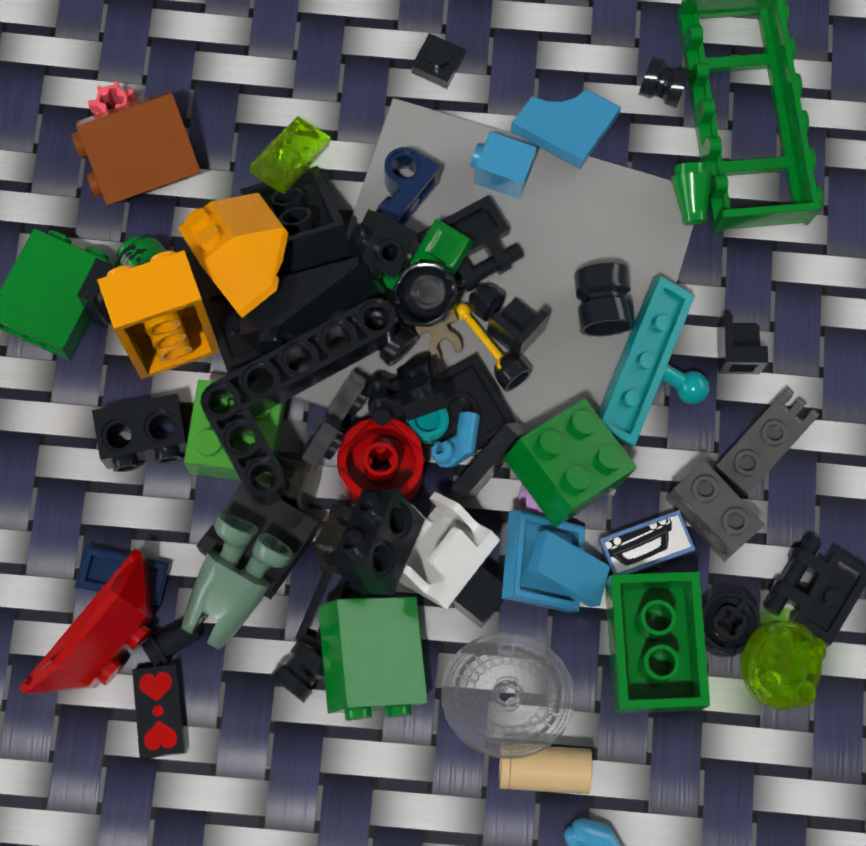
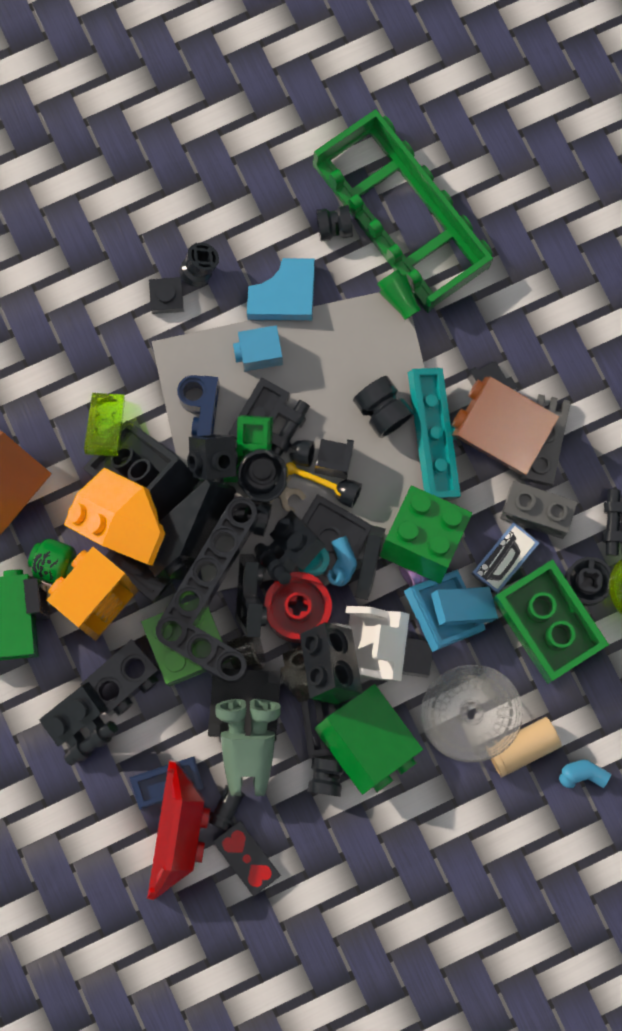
camera: 25 degrees left, 5 degrees up
none -> black plate [39,682,118,766]
none -> black wheel [179,242,219,287]
none -> brick [452,376,559,475]

